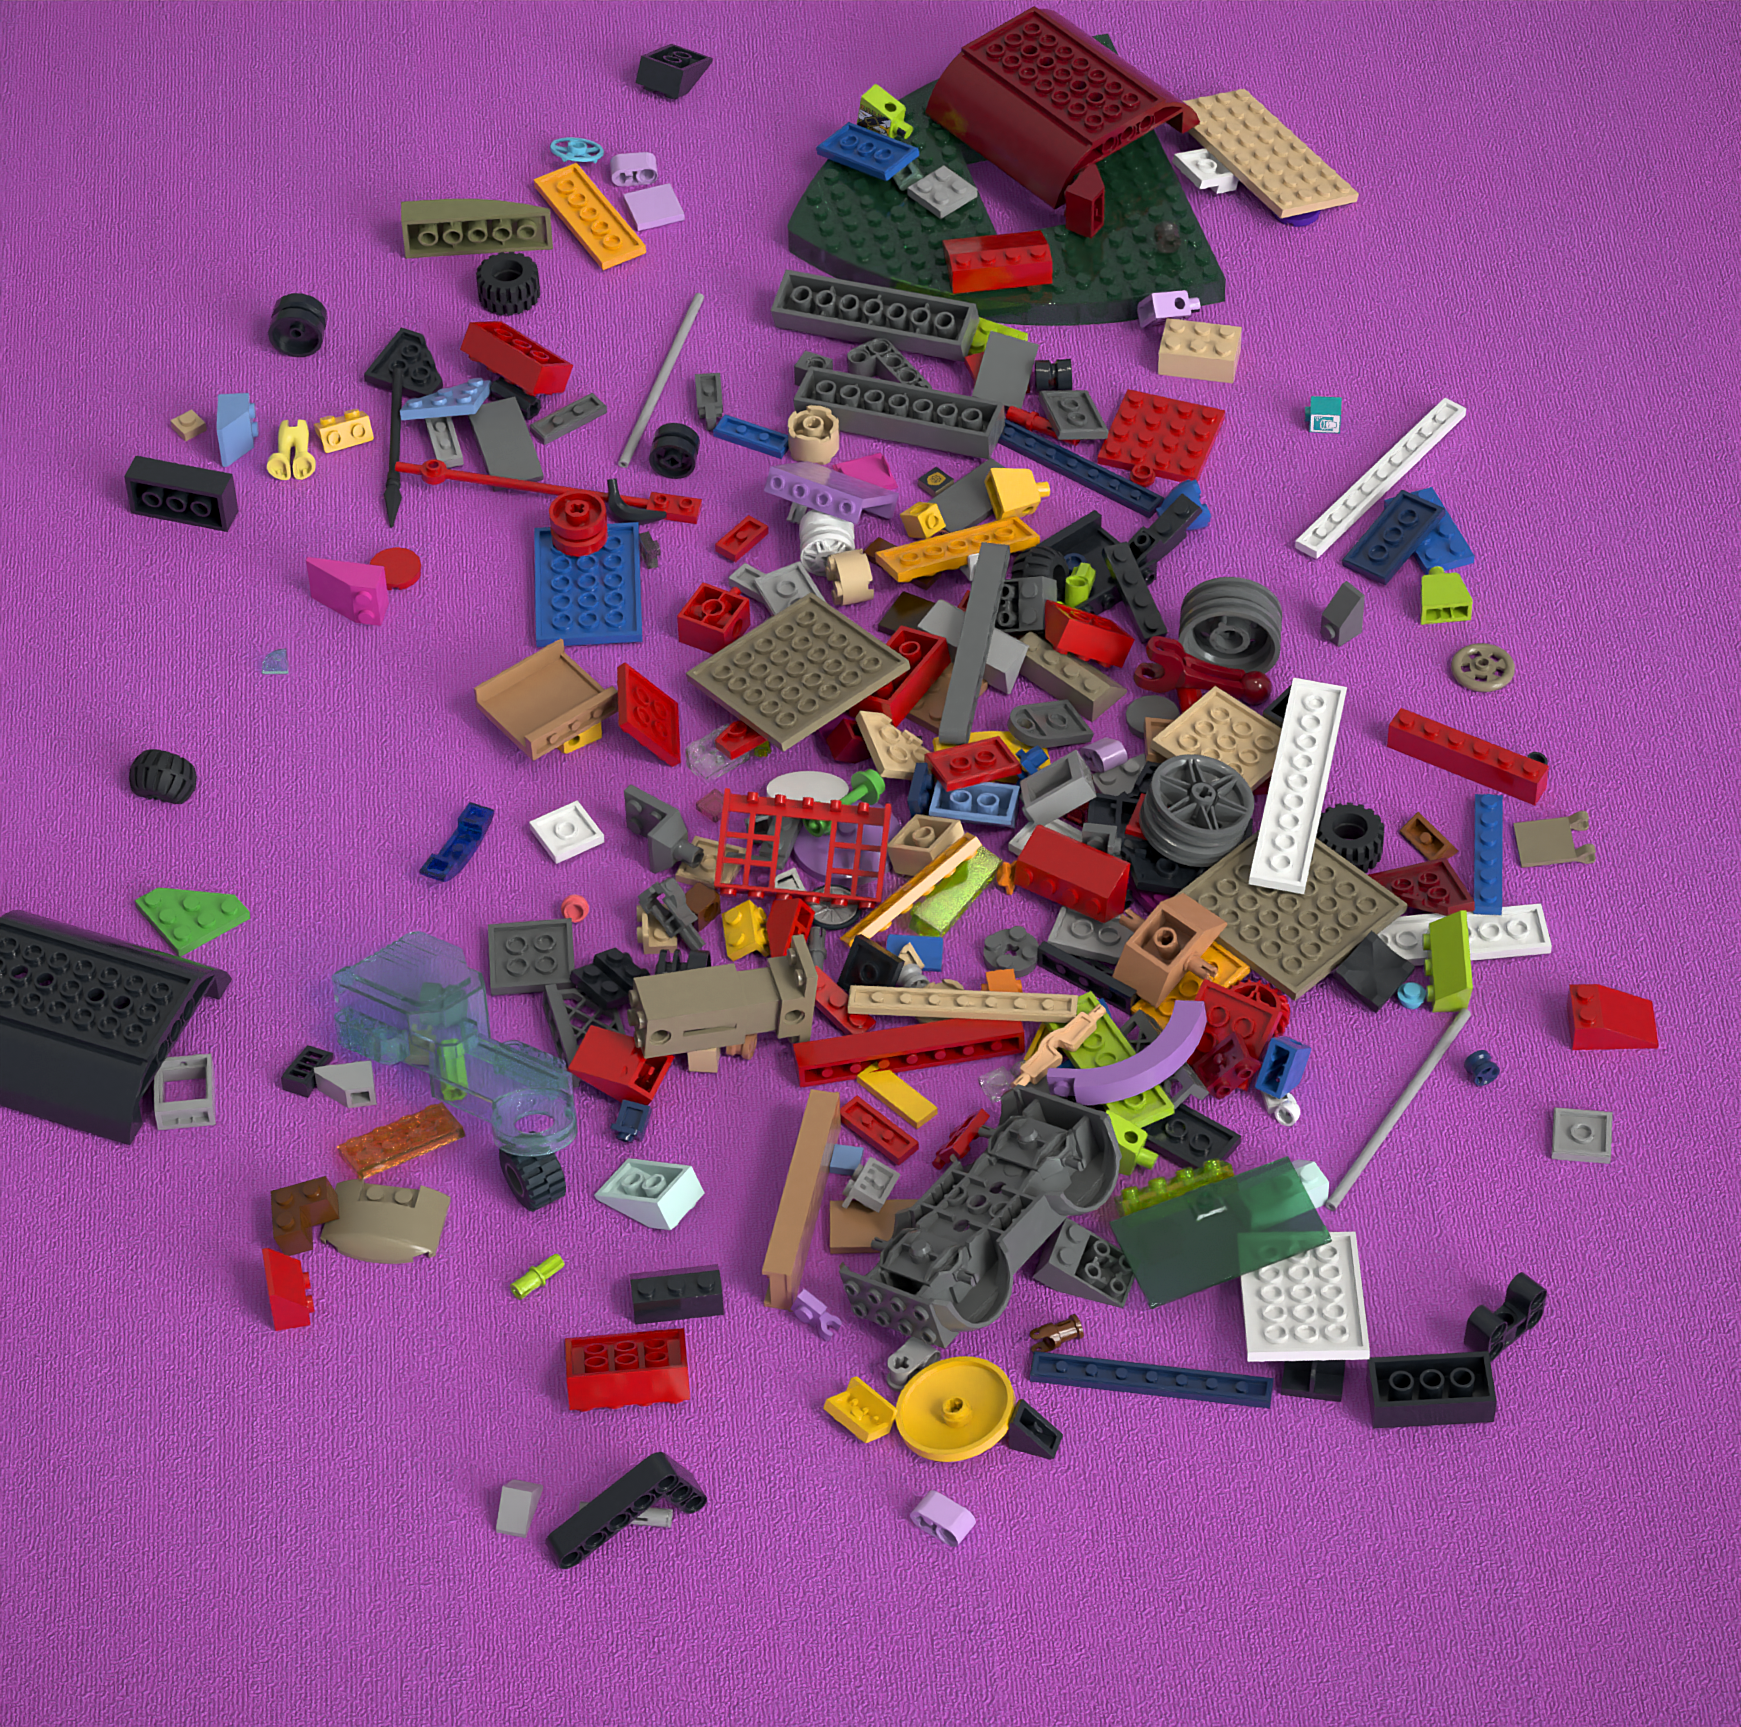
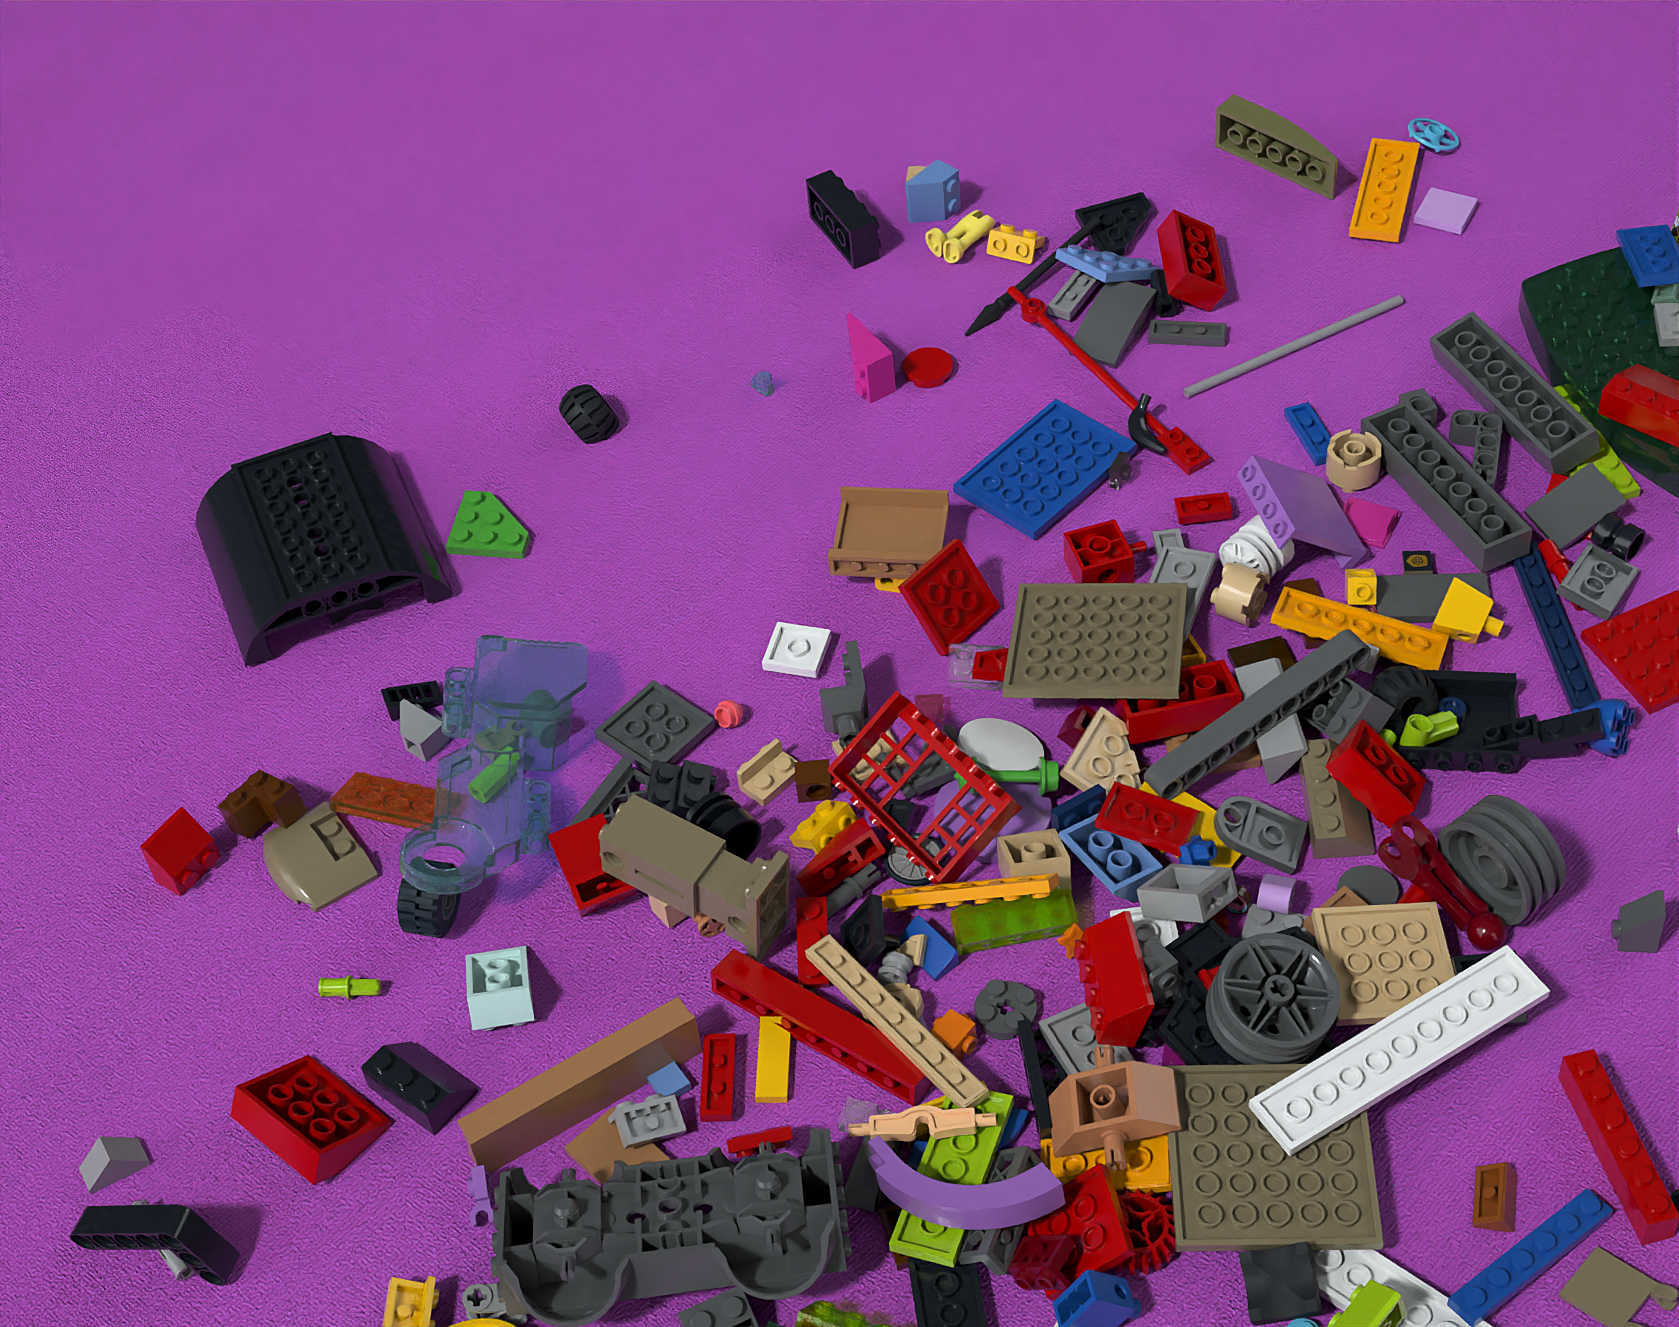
camera: 50 degrees right, 0 degrees up
light grey window [154,1054,216,1130] -> none
black wheel [268,293,328,357] -> none
clear blue slope [419,802,495,882] -> none
black tyre [476,252,540,316] -> none
red wheel [549,490,608,557] -> none
lavender beam [610,152,658,187] -> none
dark blue bracket [610,1099,652,1143] -> none
black slope [635,43,713,99] -> none
dark grey piece [638,877,706,950] -> none
black wheel [649,423,700,479] -> none
dark grey hinge [695,373,723,430] -> none
black plate [1101,541,1168,644] -> none
lime torso [1106,1109,1159,1176] -> none
red plate [1130,464,1155,487] -> none
black tyre [1316,802,1384,873] -> none
dark red plate [1368,857,1475,916] -> none

